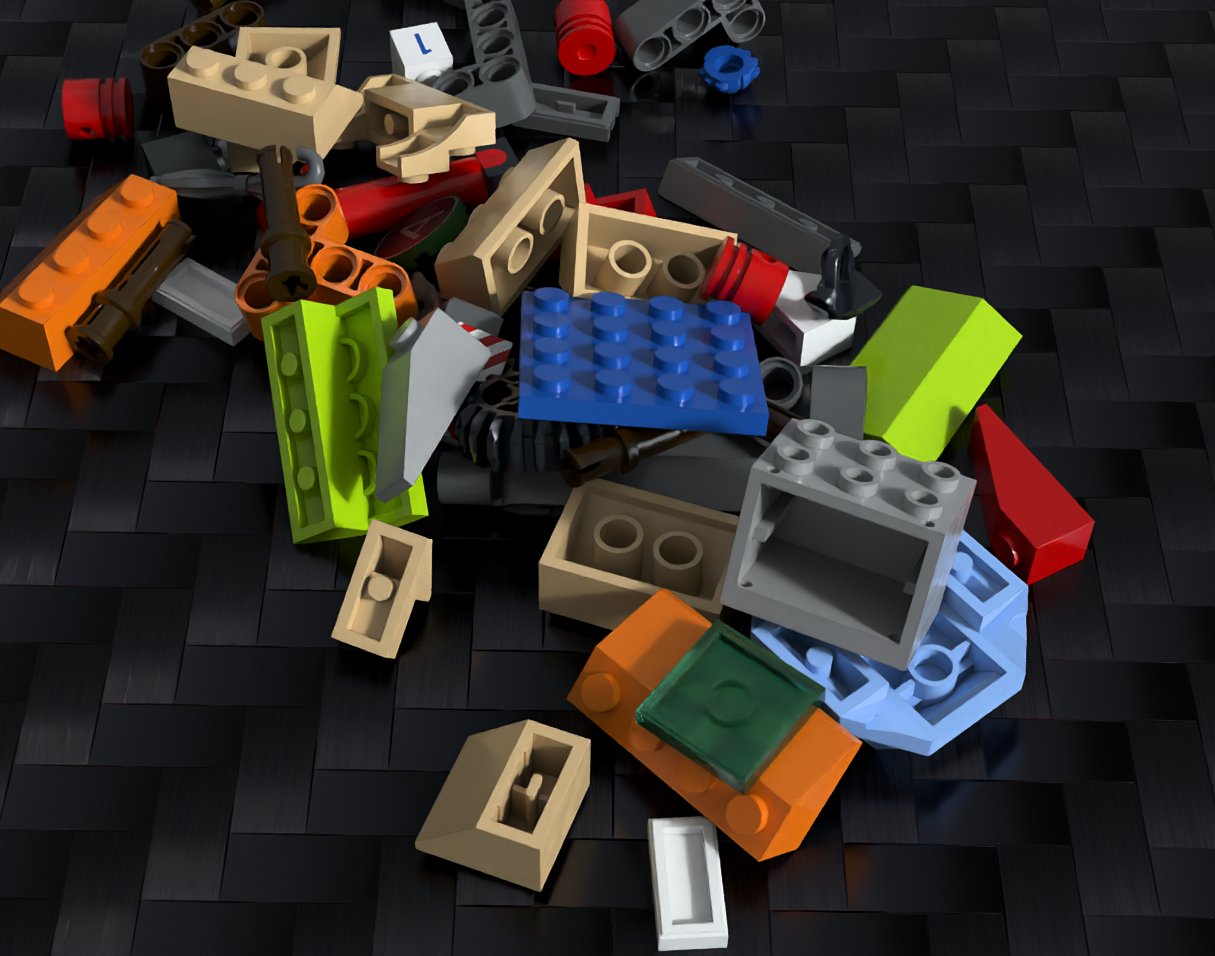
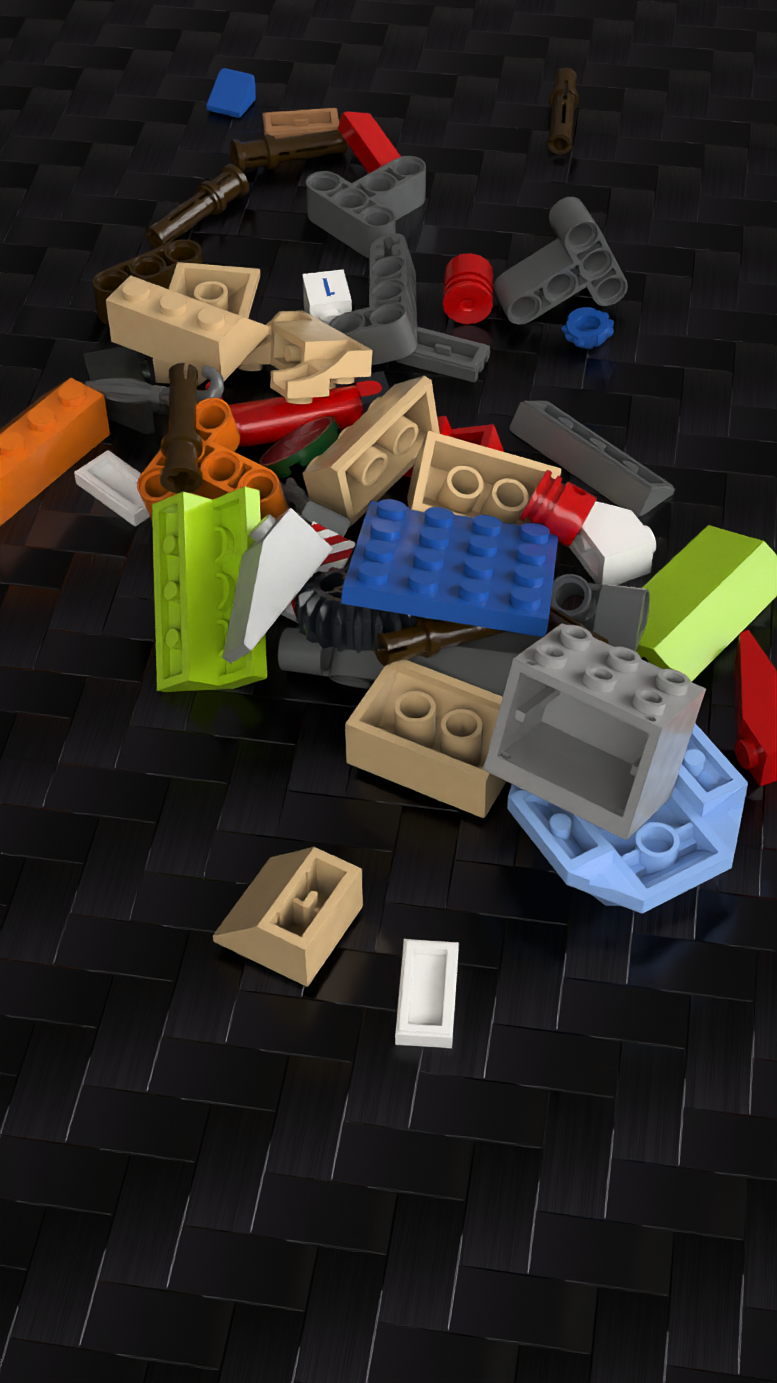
camera: 10 degrees right, 0 degrees up
red piece [62,77,134,140] -> none
dark brown pin [67,219,197,365] -> none
tan slope [331,519,432,659] -> none
orange slope [567,588,863,862] -> none
clear green tile [635,619,826,796] -> none
black piece [804,234,882,320] -> none

